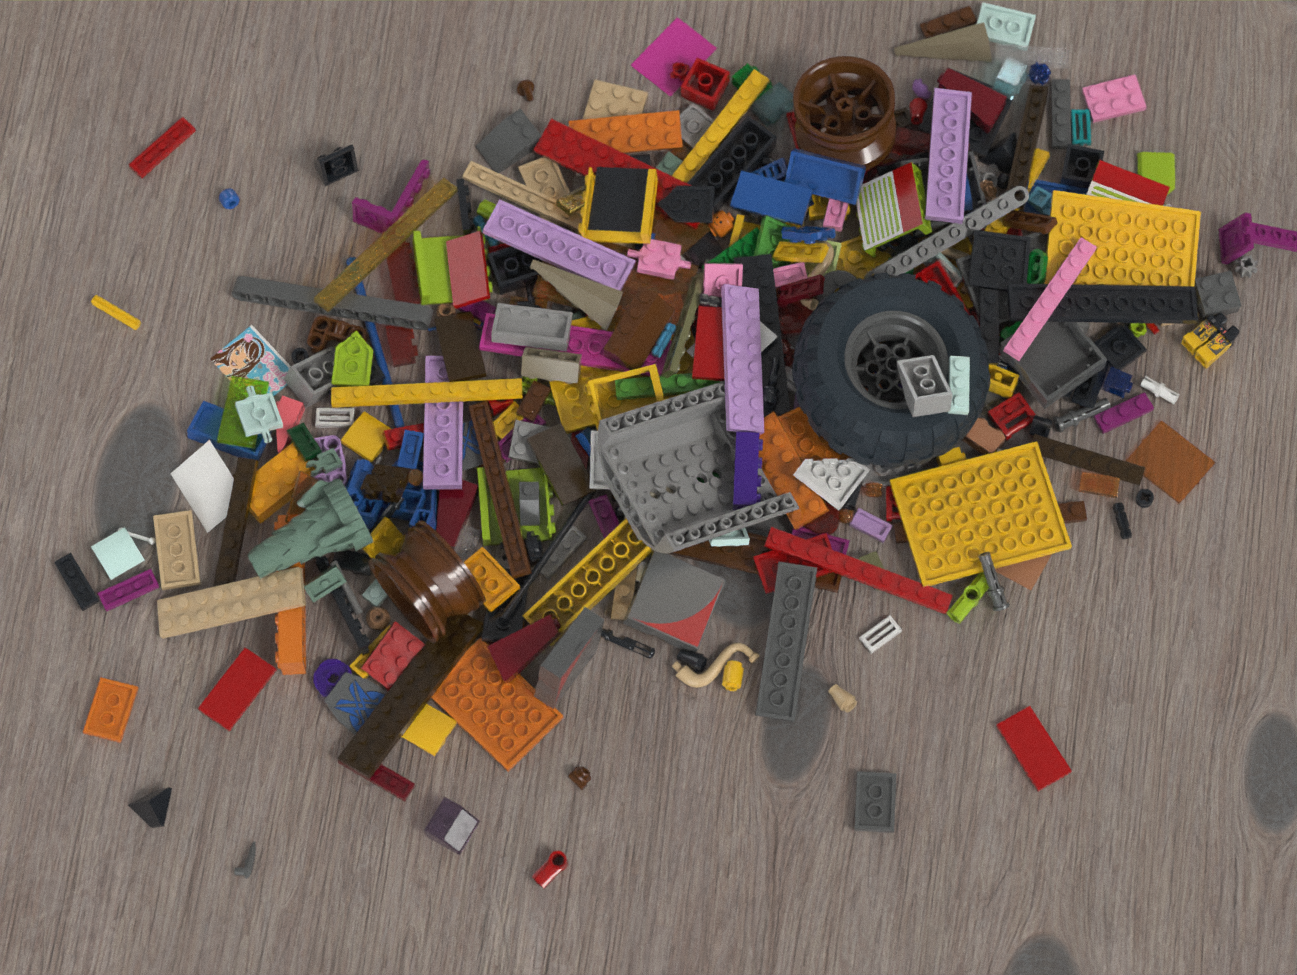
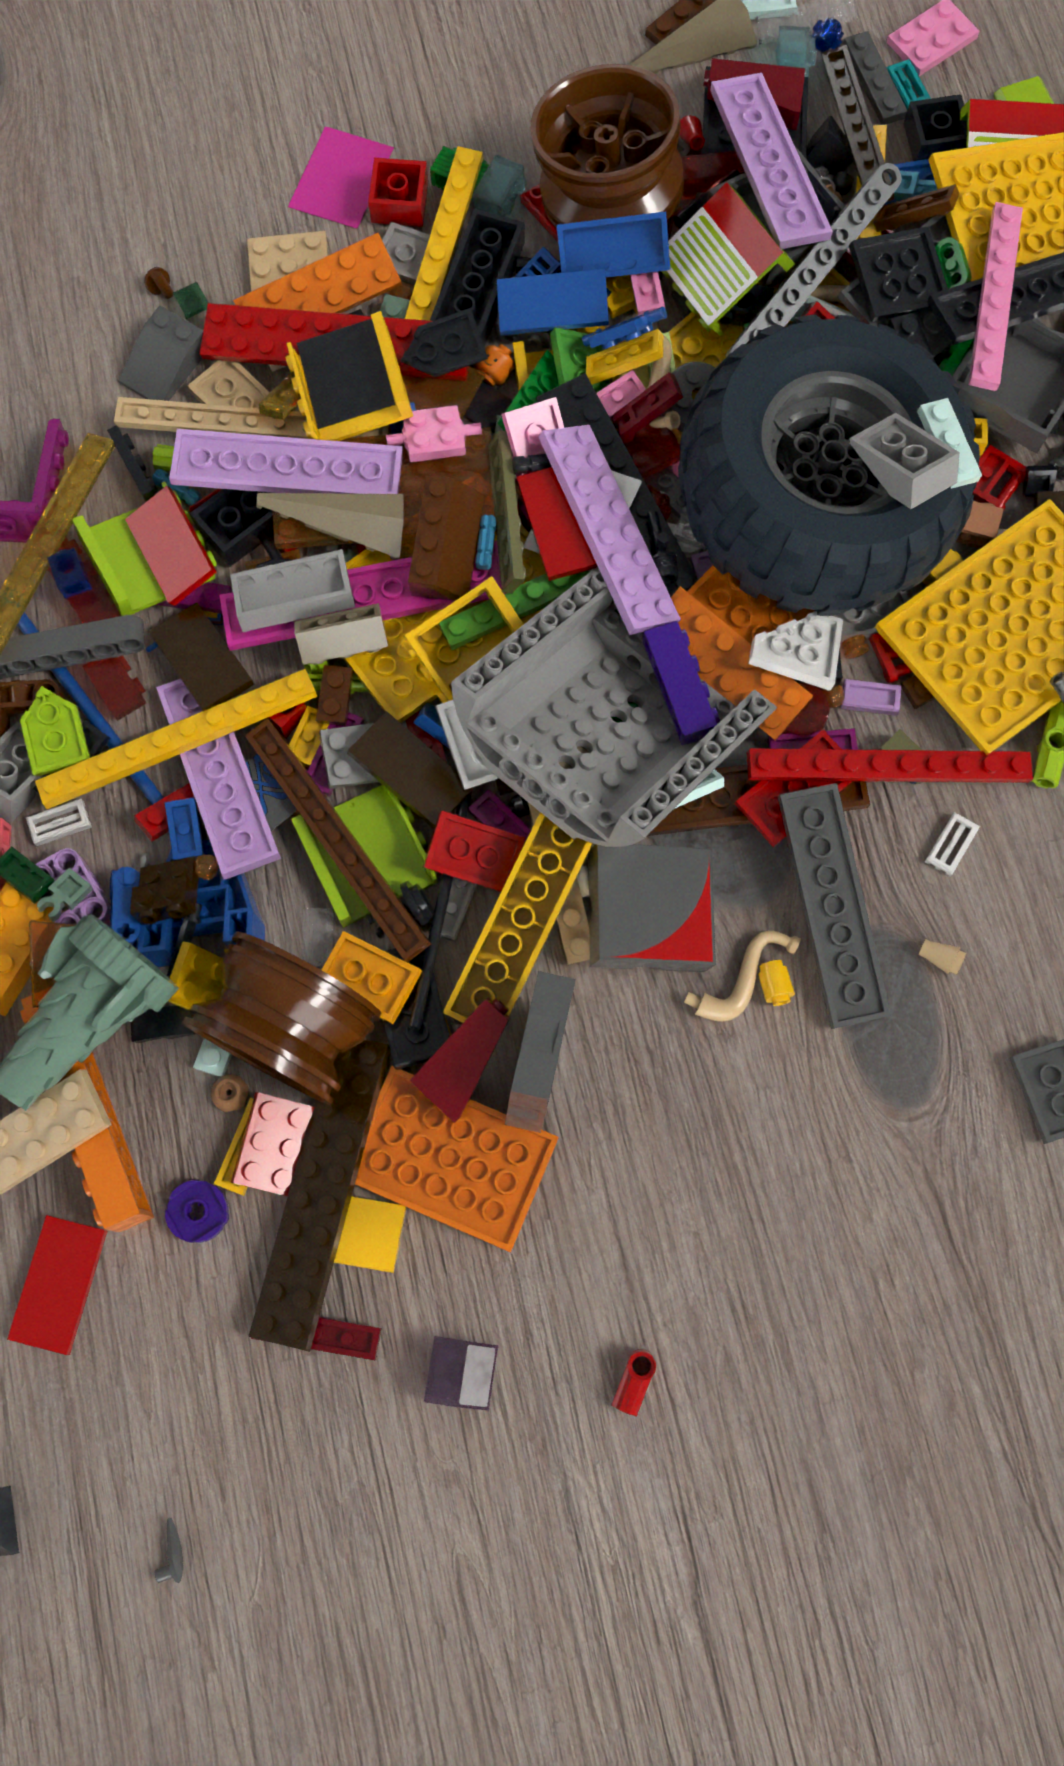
camera: 20 degrees left, 5 degrees up
sand green plate [304,564,346,603] -> none
black plate [314,555,370,655] -> none
sticker [325,672,387,734] -> none
light grey bar [330,561,363,615] -> none
yellow slope [341,411,391,462] -> none
dark red slope [436,480,479,551] -> none
medium nougat plate [437,303,456,317] -> none
dark grey slope [519,482,540,526] -> none
reddish brown plate [568,767,591,790] -> none
black piece [601,628,655,659] -> none
red plate [670,62,690,81] -> none
black cone [677,649,707,672] -> none
medium lavender plate [912,79,932,100] -> none
none -> clear blue brick [47,548,92,599]
none -> clear green plate [173,282,208,319]
none -> red plate [422,810,525,892]

